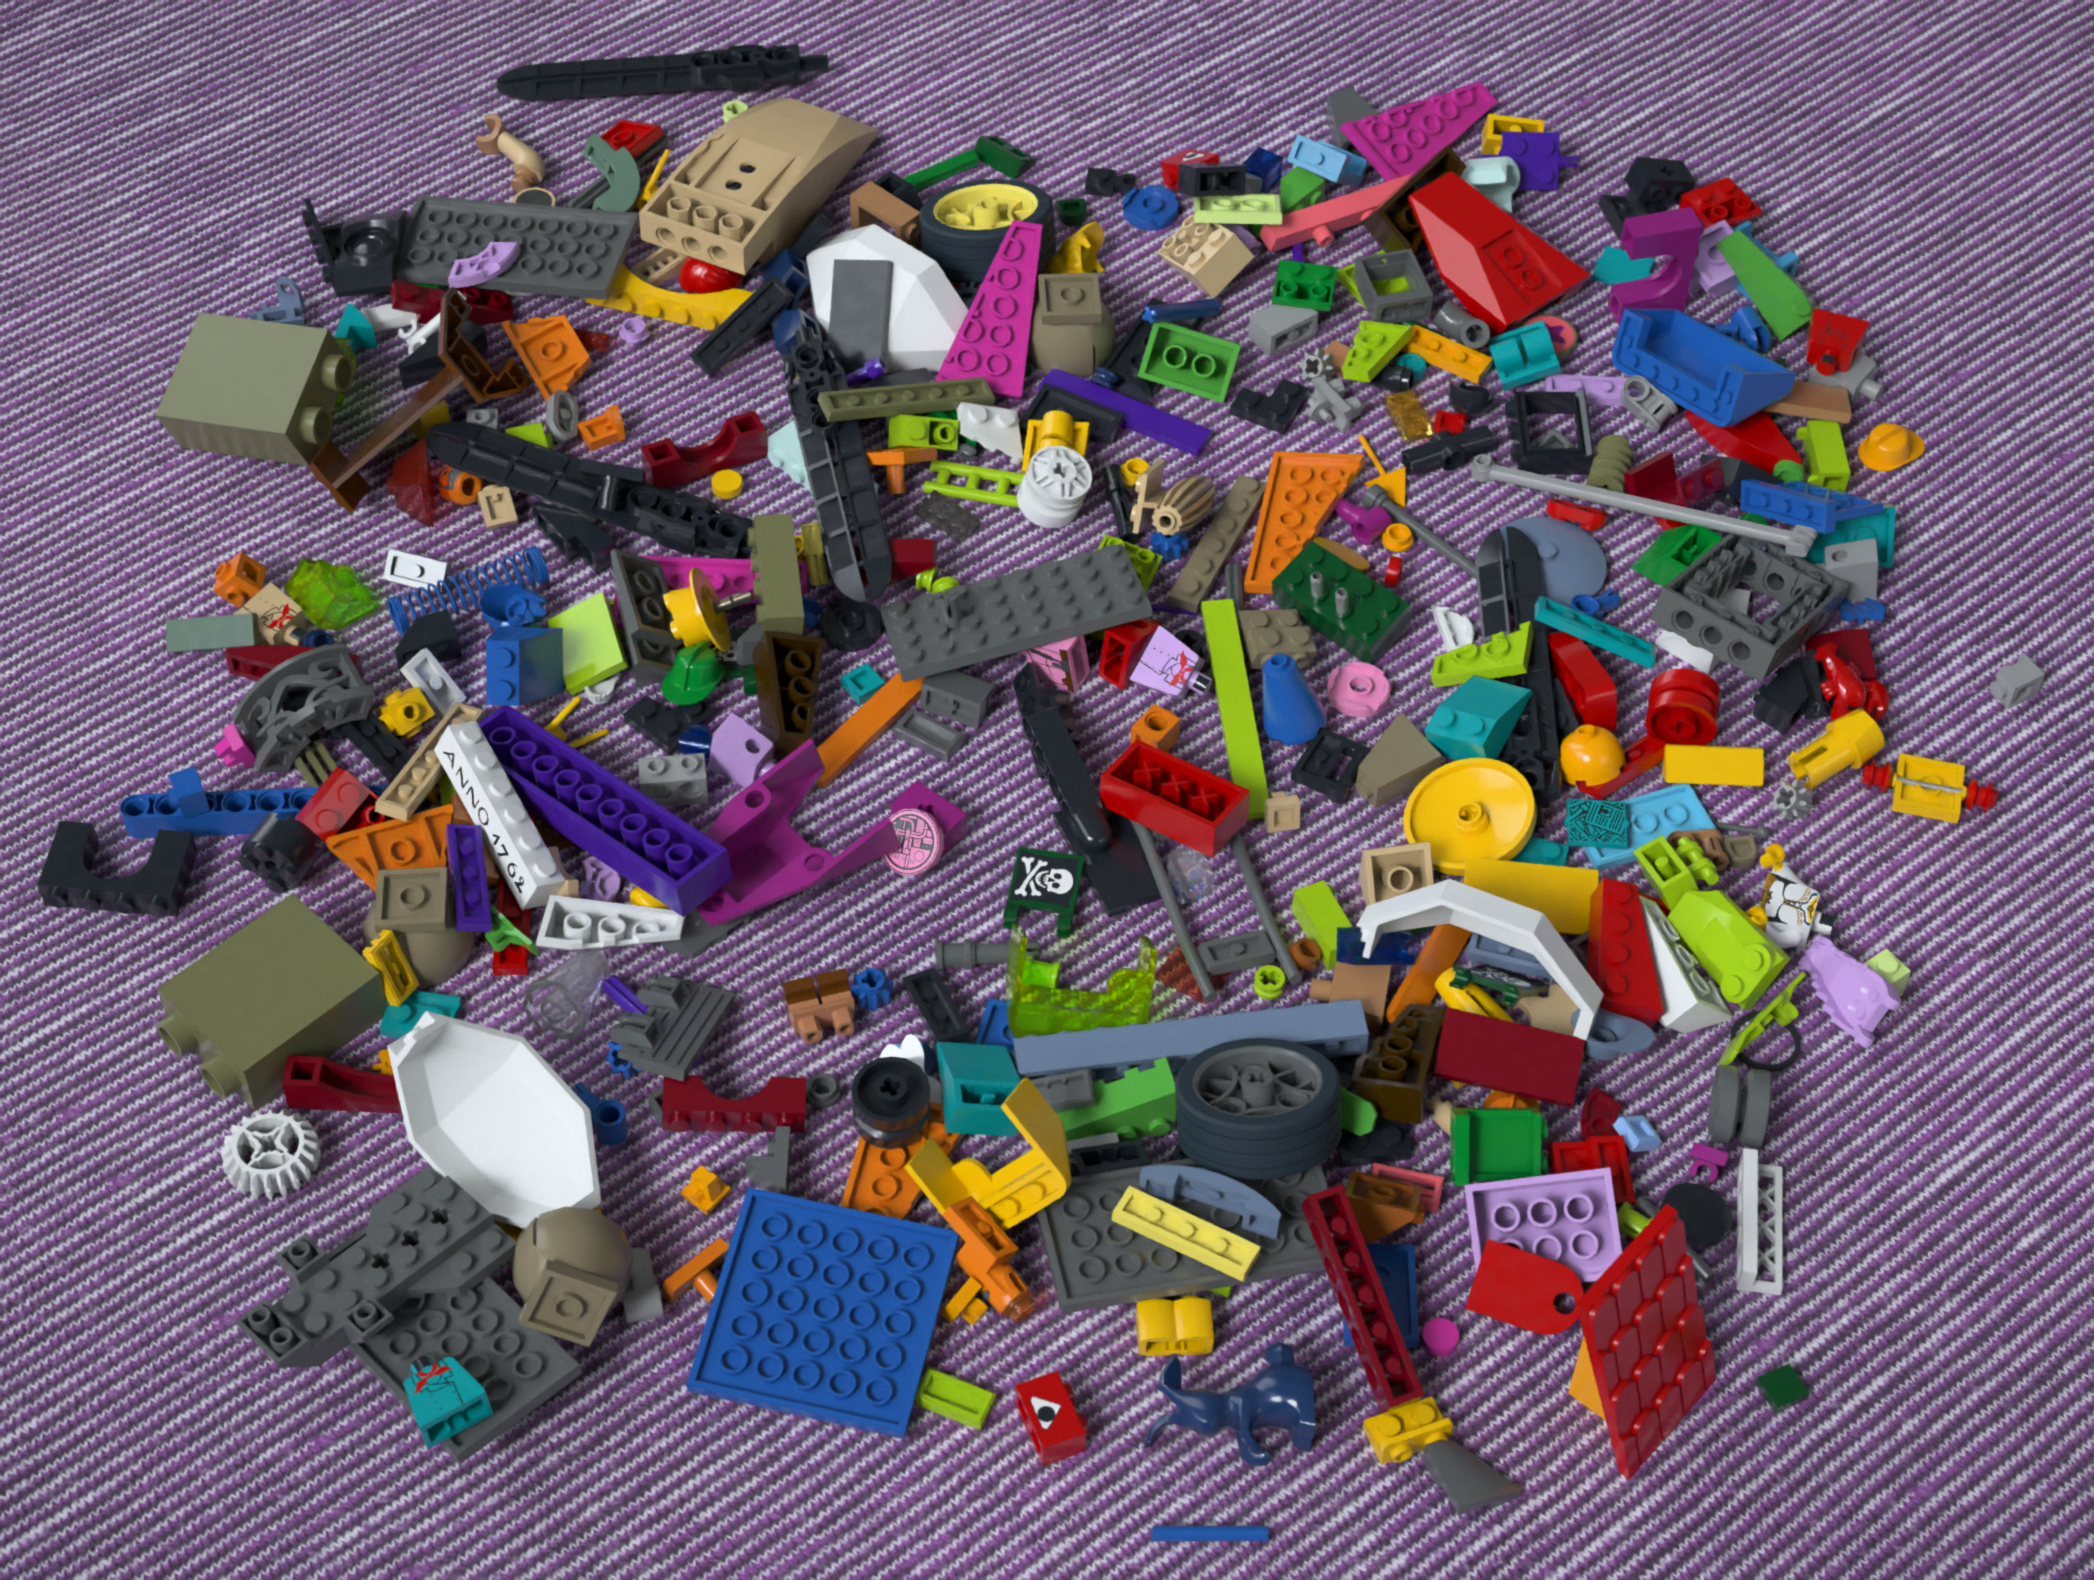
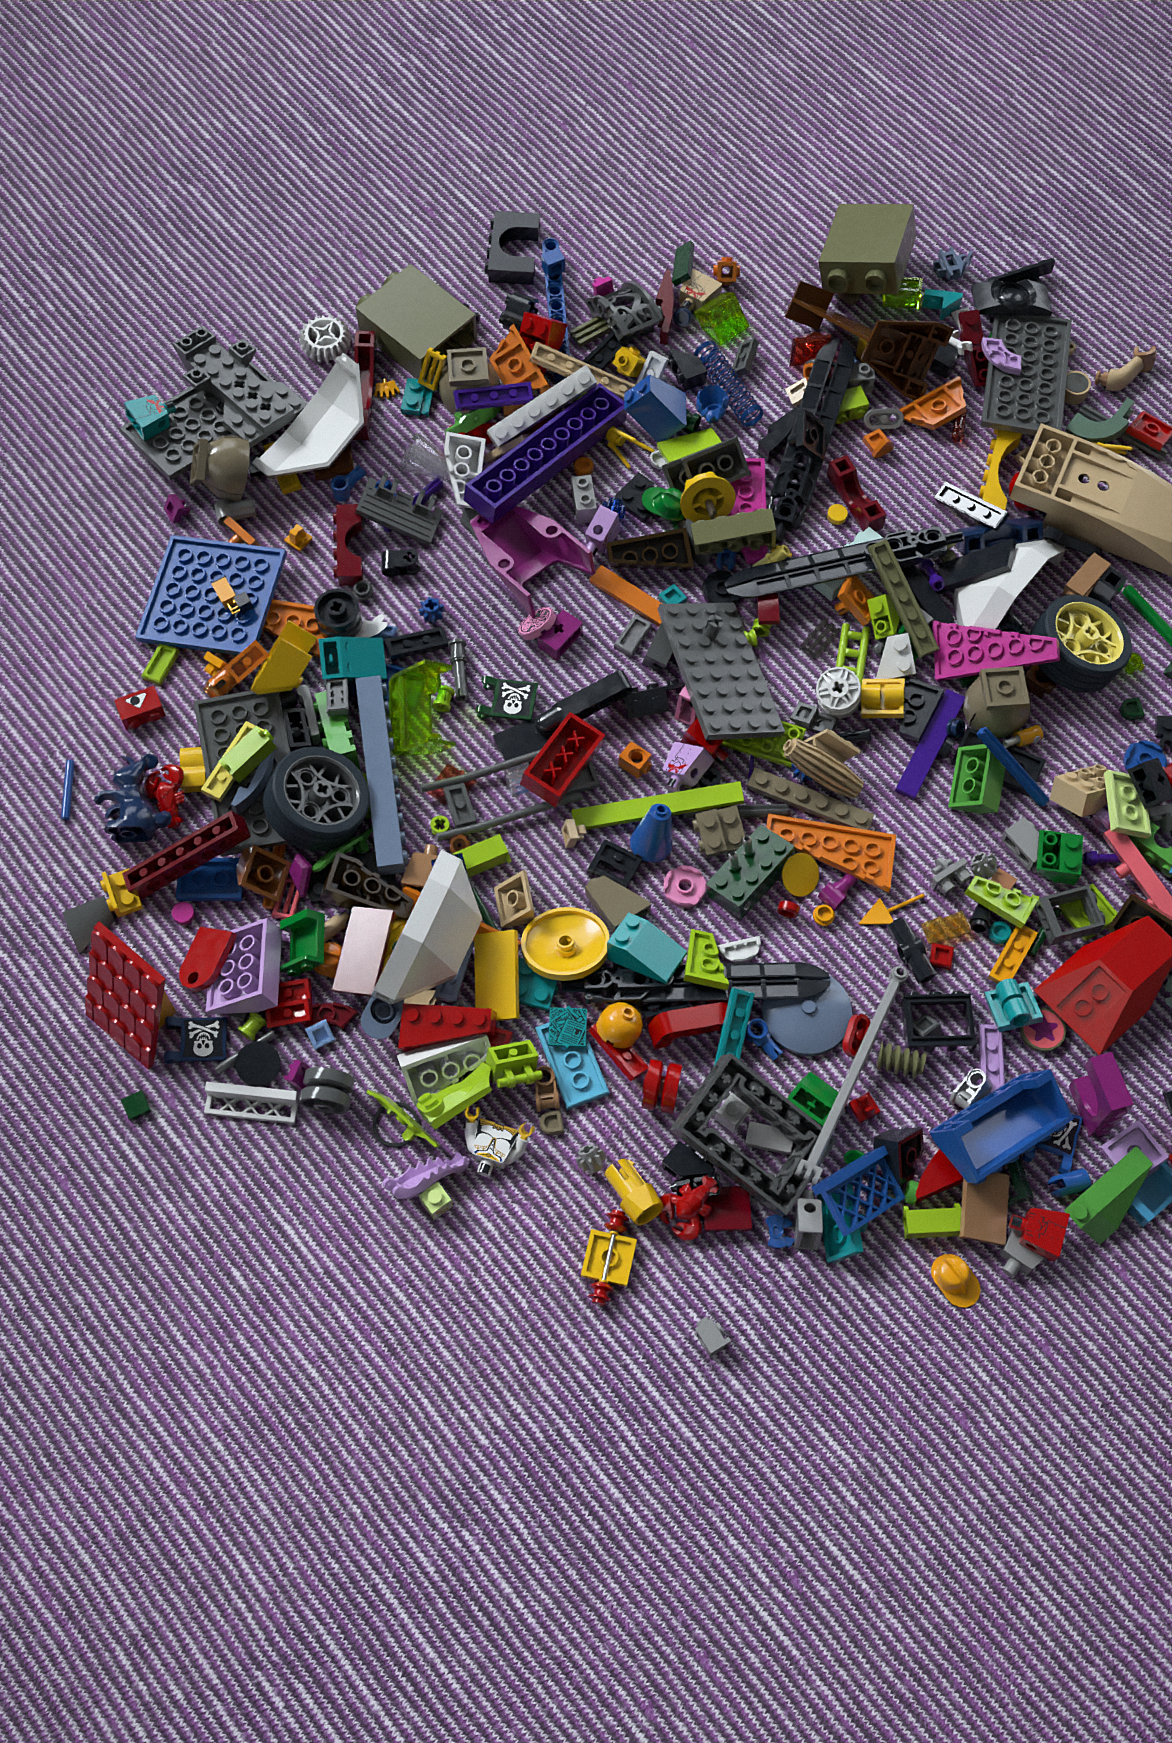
camera: 90 degrees right, 15 degrees up
lavender plate [619,318,649,345] -> none
dark grey slope [745,1126,792,1195] -> none
nougat hips [782,968,855,1044] -> none
yellow piece [1045,221,1104,289] -> none
yellow plate [1120,458,1149,487] -> none
black plate [1230,378,1310,434] -> none
dark grey piece [1362,484,1476,579] -> none
dark grey cylinder [1432,300,1490,349] -> none
black hair [1449,381,1494,417] -> none
teal piece [1592,245,1655,285] -> none
dark red panel [1623,451,1725,508] -> none
yellow slope [1662,744,1764,786] -> none
dark grey hinge [1710,817,1769,839] -> none
none -> red animal [143,764,184,829]
none -> magenta tile [163,494,190,523]
none -> piece [211,576,254,615]
none -> lime brick [218,725,277,783]
none -> magenta piece [289,854,312,897]
none -> black piece [381,549,421,577]
none -> dark grey slope [790,701,839,734]
none -> light orange piece [1003,725,1043,748]

